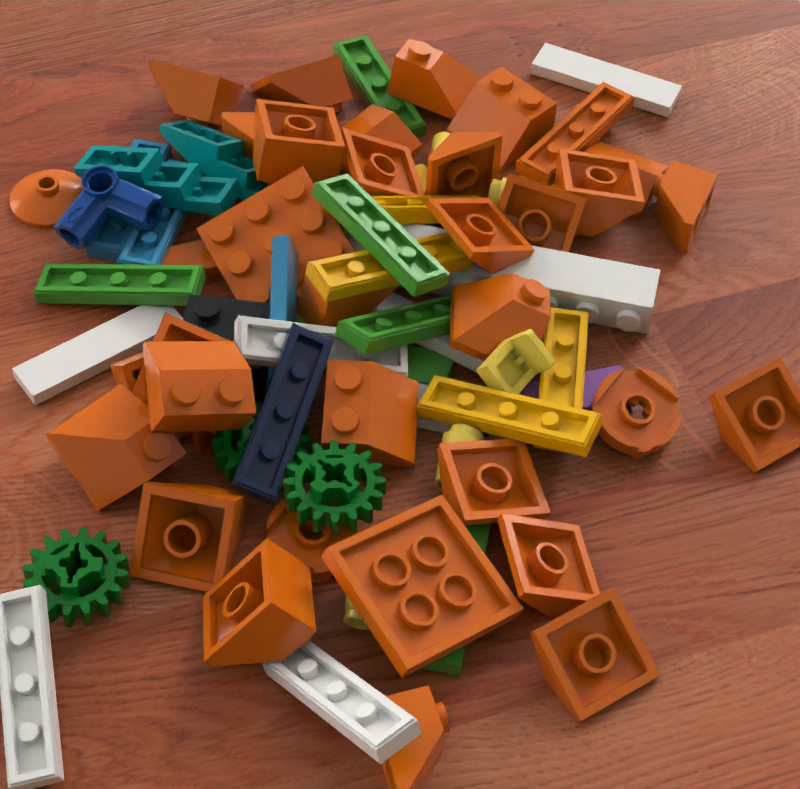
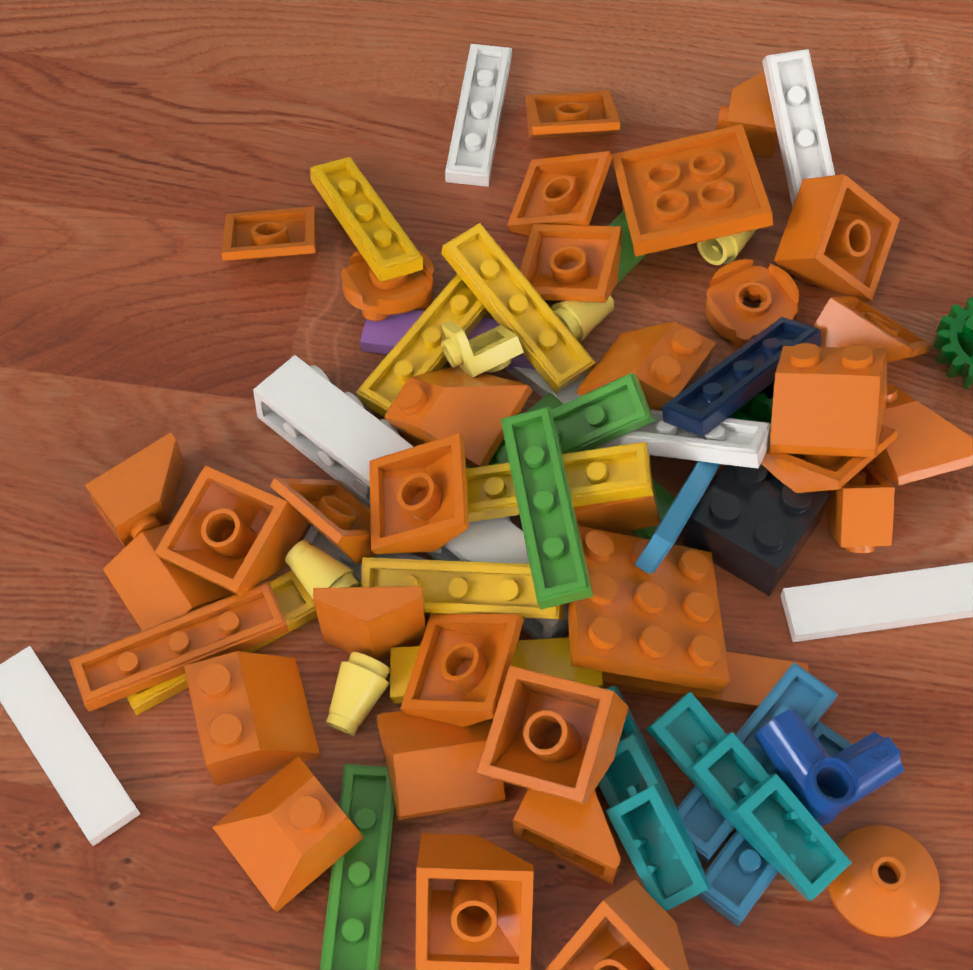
camera: 150 degrees left, 10 degrees up
bright green tile [33,264,206,306] -> none
green gear [283,440,386,535] -> none
none -> yellow tile [310,157,423,282]
none -> white tile [445,44,512,187]

